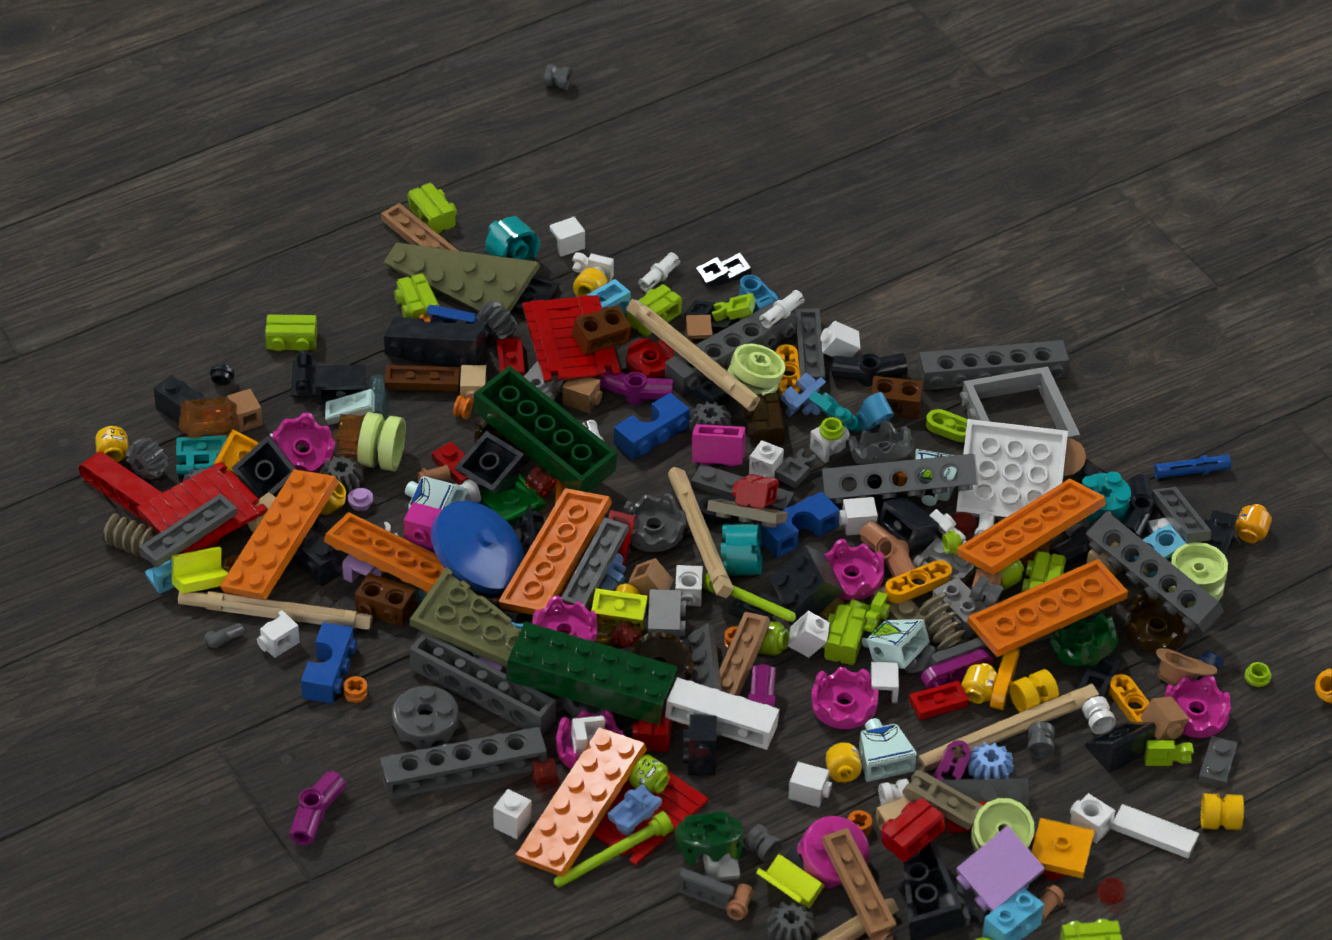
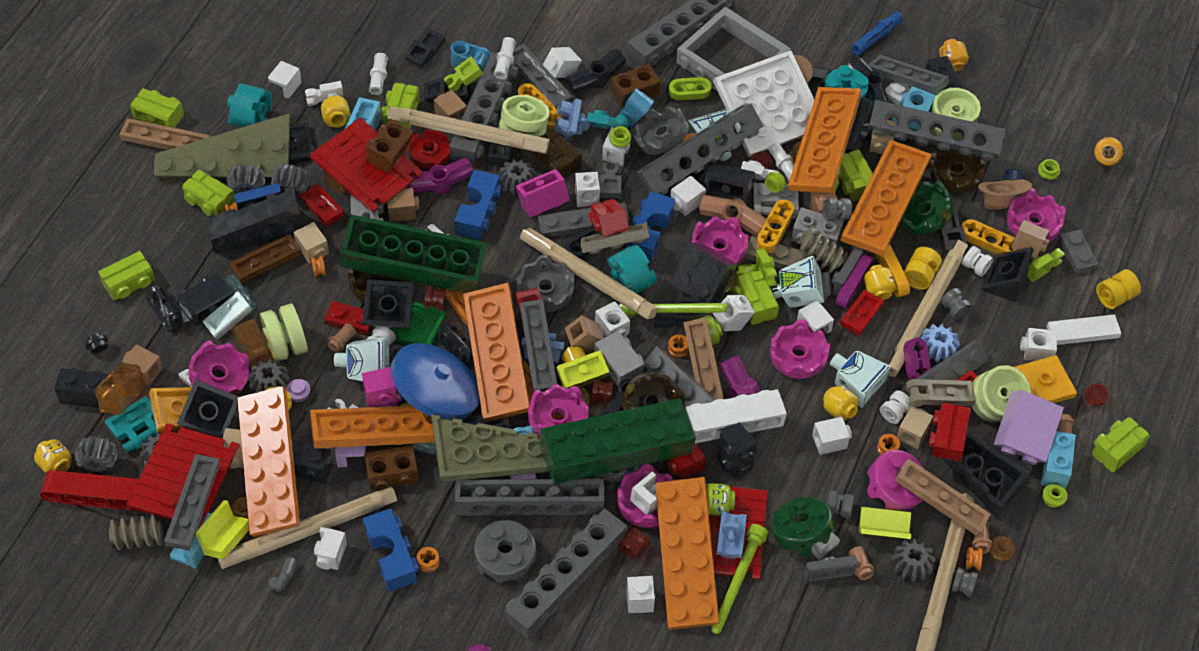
camera: 35 degrees left, 10 degrees up
none -> dark grey gear [227,164,265,194]

